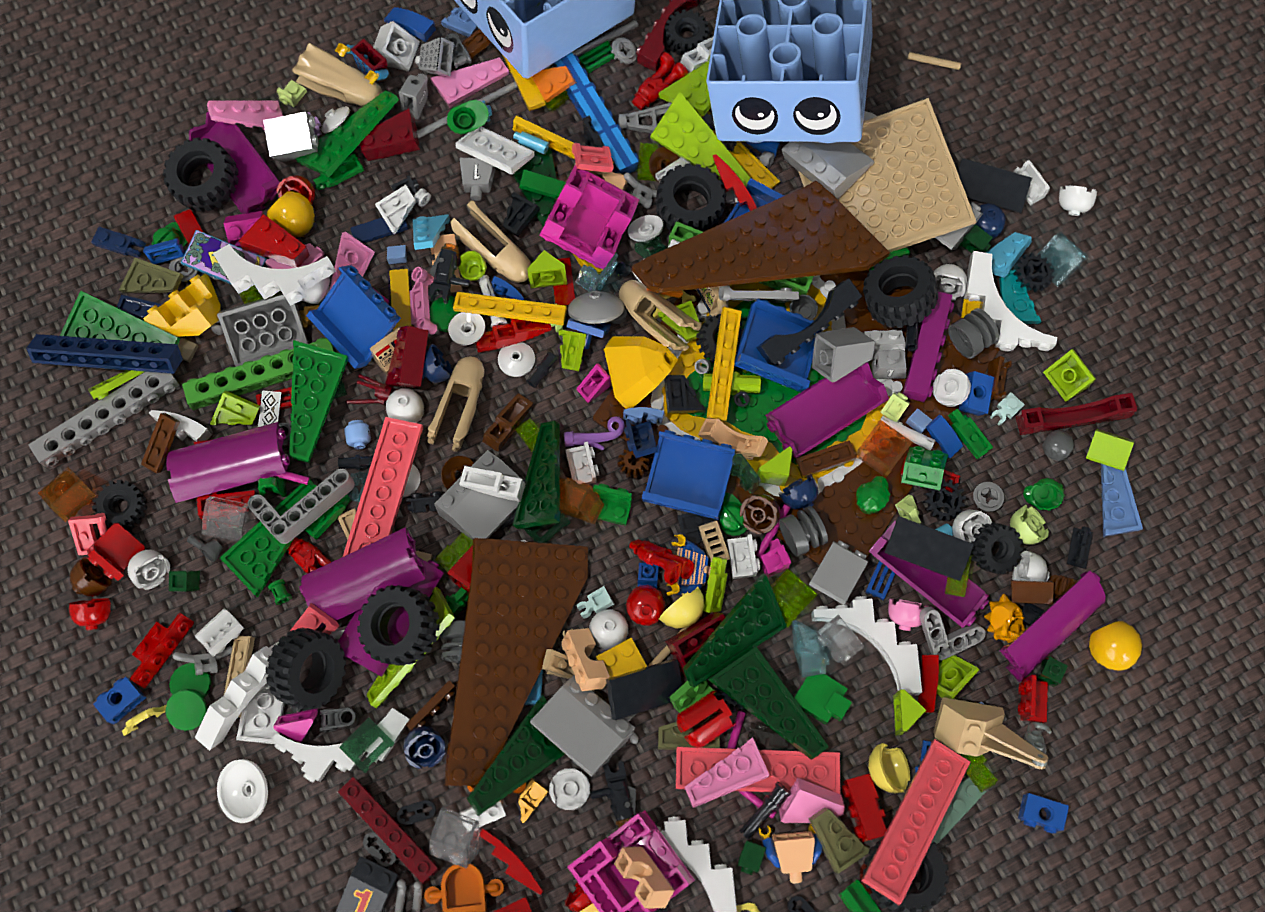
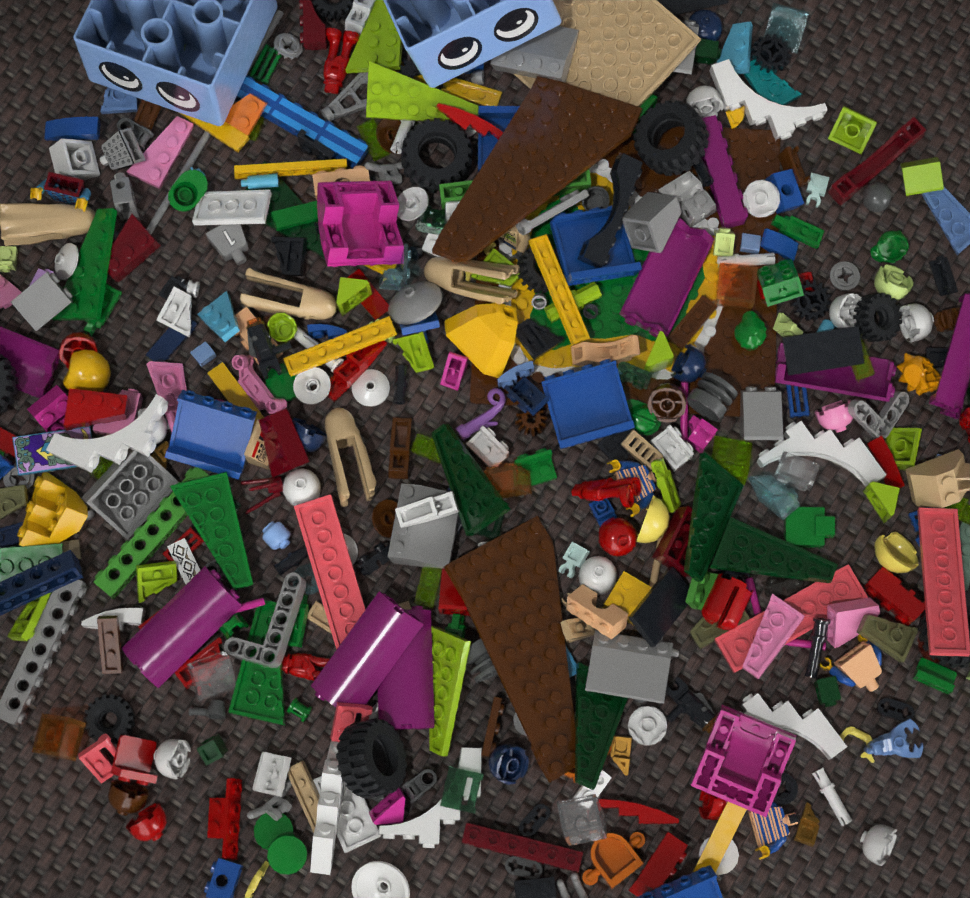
camera: 30 degrees left, 5 degrees up
black tyre [357,585,440,666] -> none
coral plate [572,143,614,173] -> none
light nougat arch [614,847,674,908] -> none
dark grey wheel [948,308,1000,358] -> none
reddish brown hinge [1010,580,1054,604] -> none

